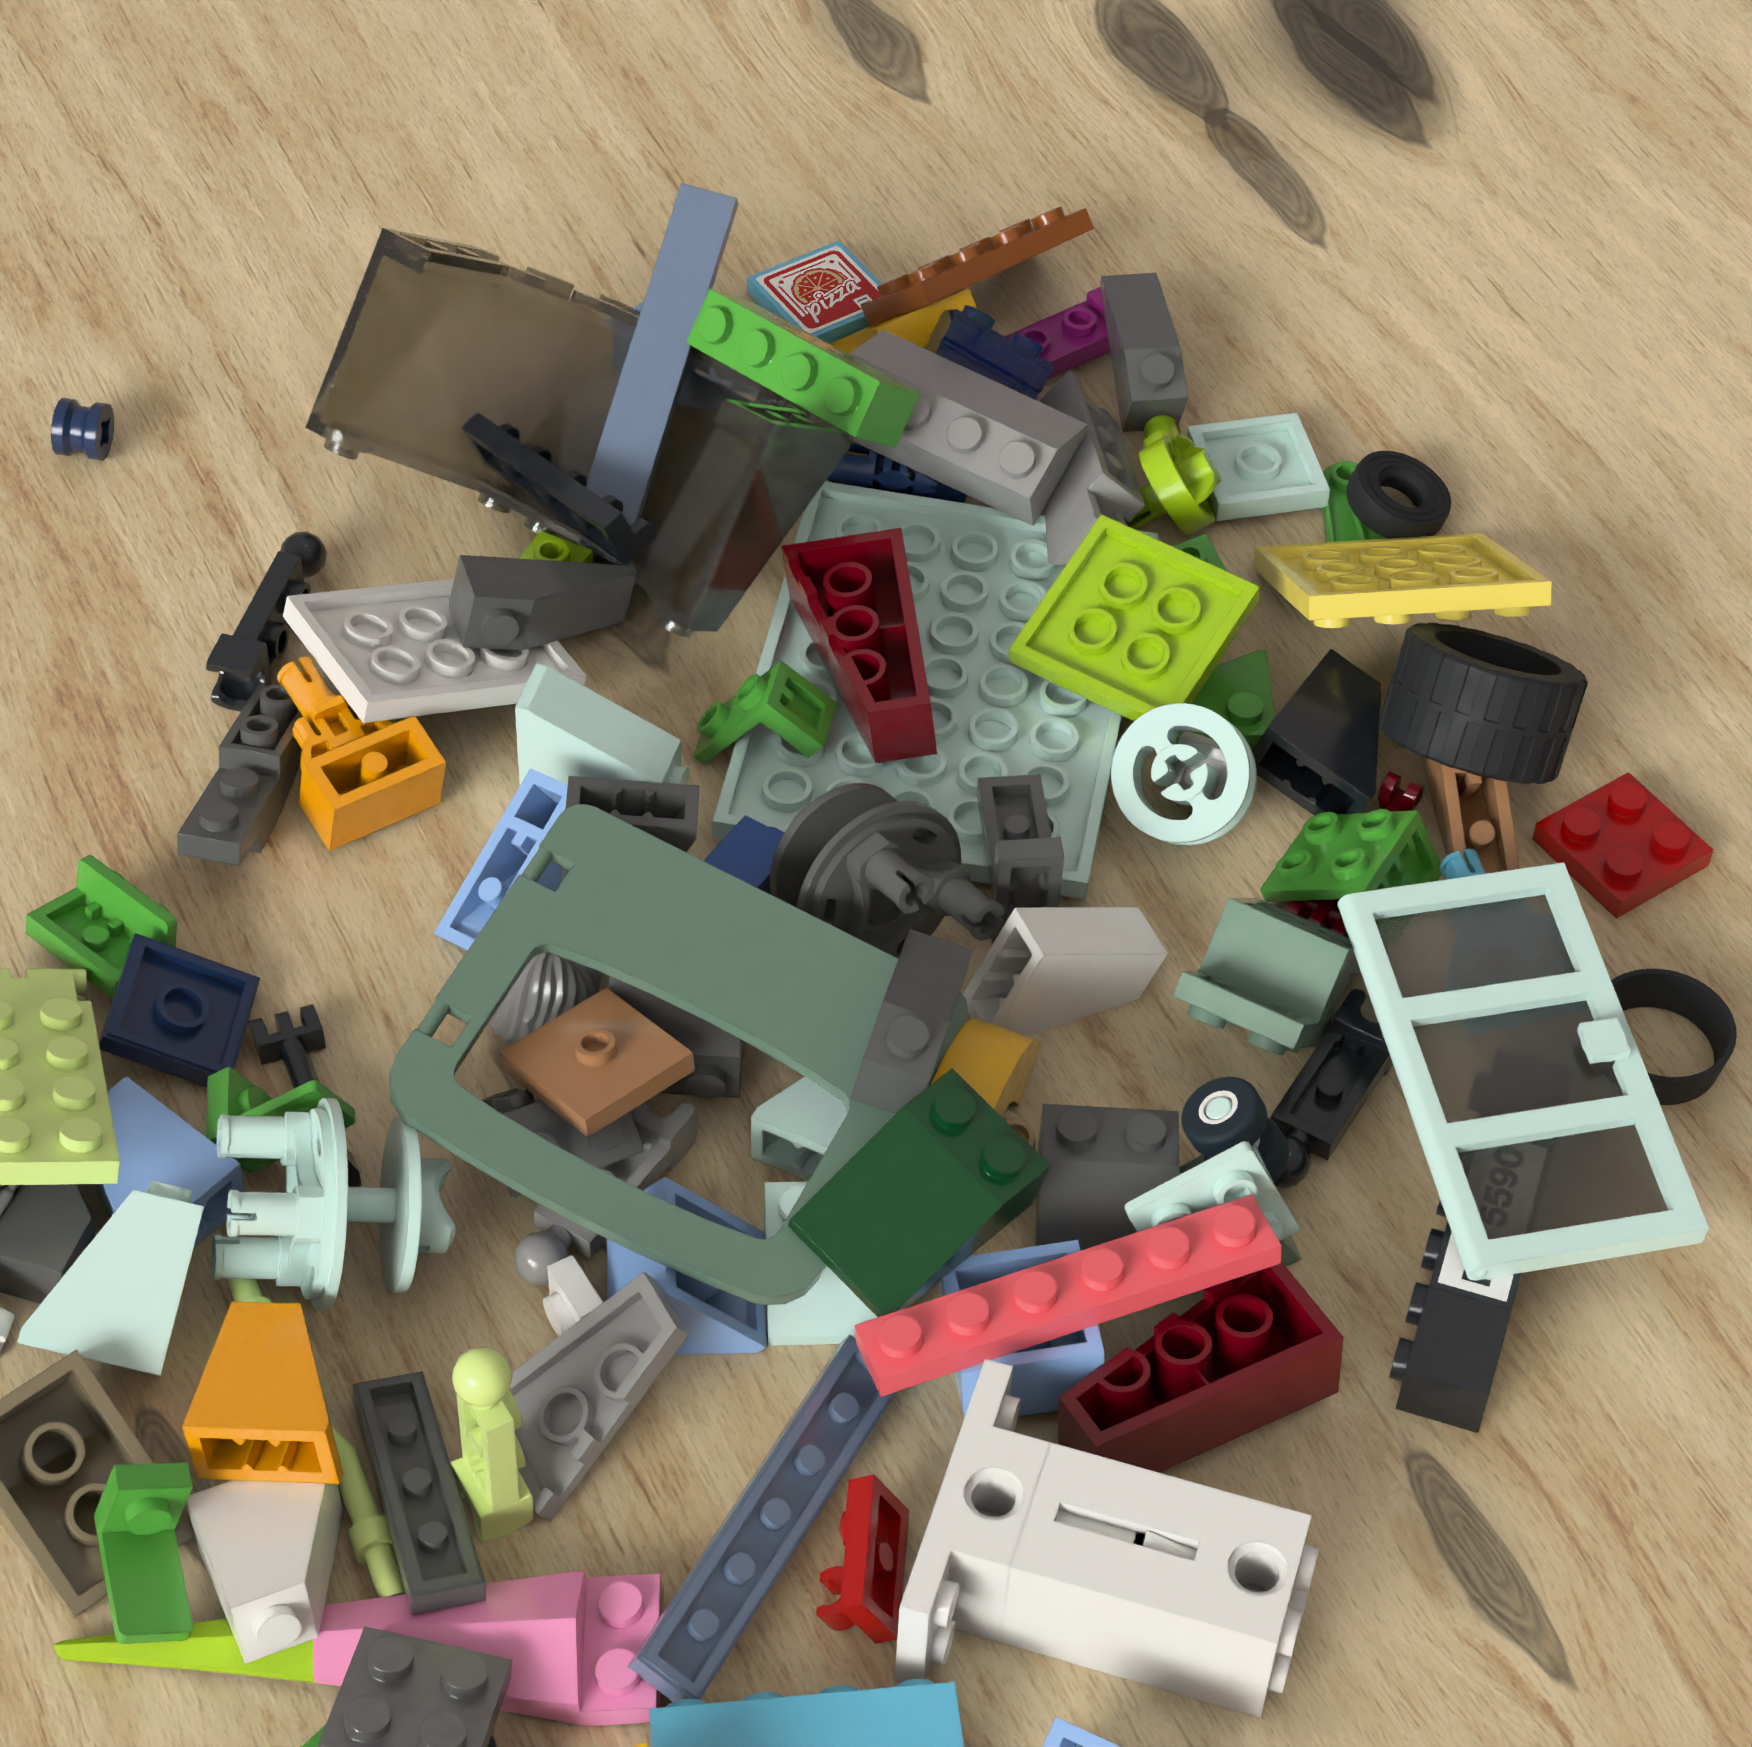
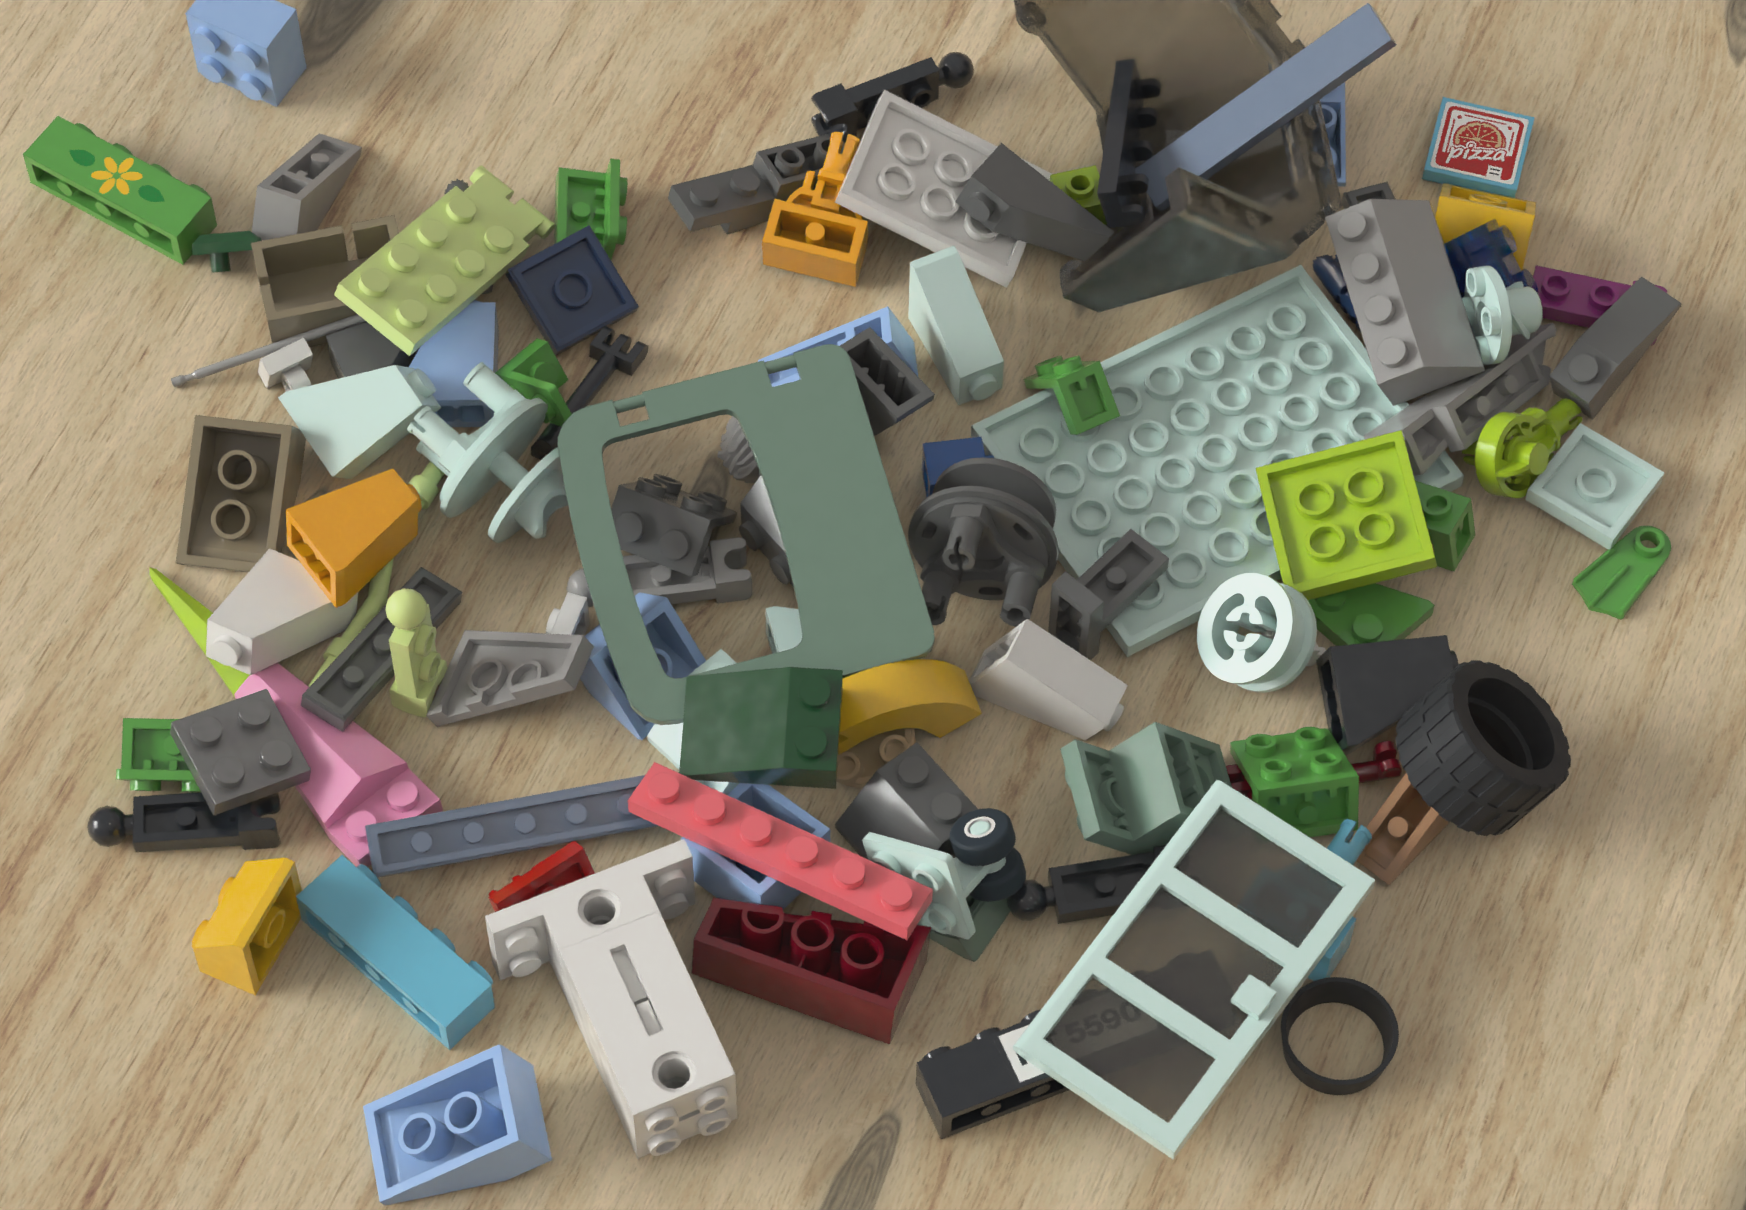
camera: 50 degrees right, 10 degrees up
bright green bracket [94,1462,193,1644] -> none
medium nougat plate [499,987,695,1138] -> none
bright green brick [686,289,920,448] -> none
dark red wedge [781,528,937,764] -> none
dark grey slope [851,929,974,1114] -> none
dark orange plate [861,206,1094,326] -> none
light yellow plate [1254,533,1552,628] -> none
black tyre [1346,451,1451,539] -> none
red plate [1532,772,1713,919] -> none
none -> light aqua plate [1462,266,1543,365]

